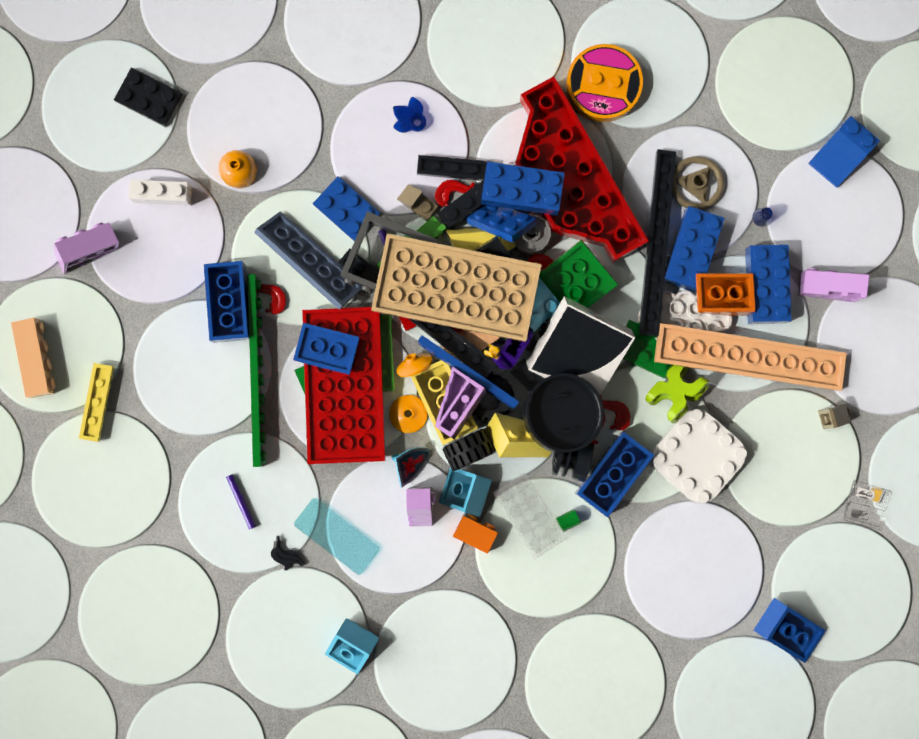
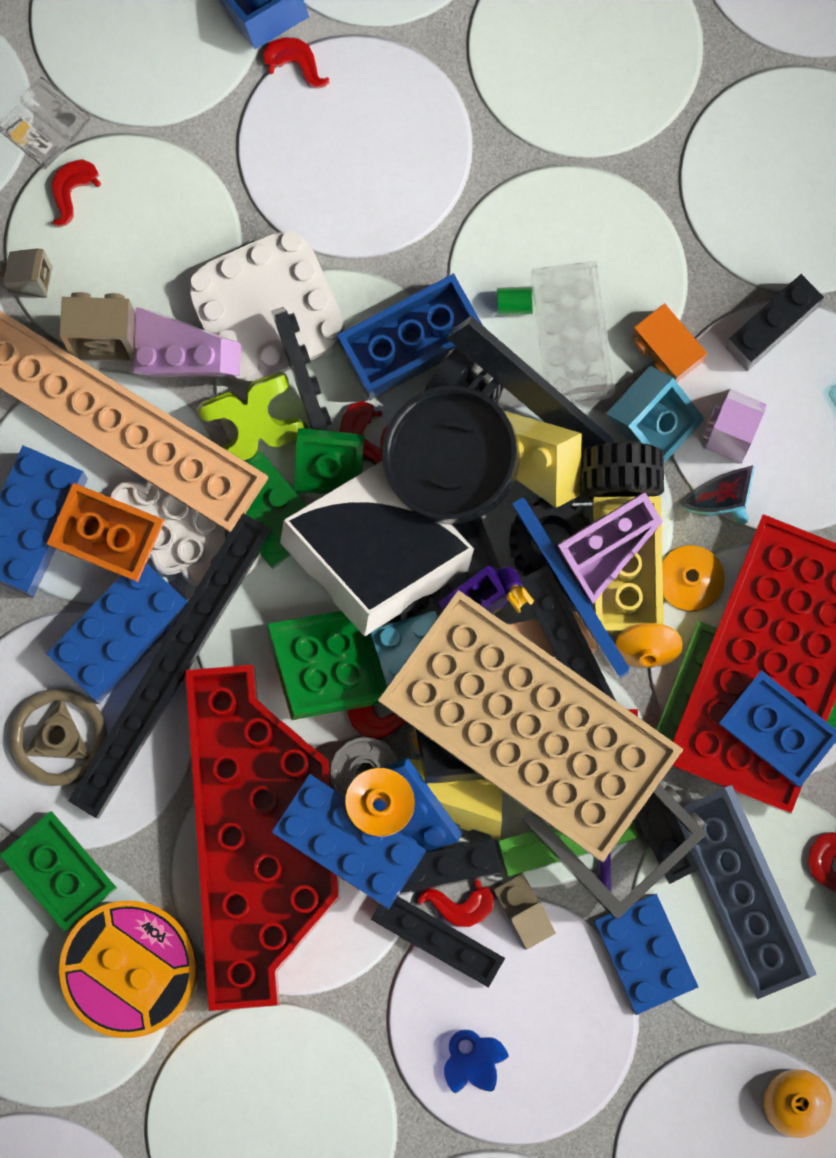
camera: 150 degrees left, 5 degrees down
none -> green plate [0,811,117,933]
none -> red piece [51,159,101,227]
none -> dark tan brick [60,292,136,361]
none -> lavender wedge [133,307,241,377]
none -> red piece [263,37,330,88]
none -> black plate [271,307,332,431]
none -> green plate [294,428,365,494]
none -> light orange dish [345,768,415,837]
none -> black tile [447,316,615,451]
none -> black brick [725,273,824,372]

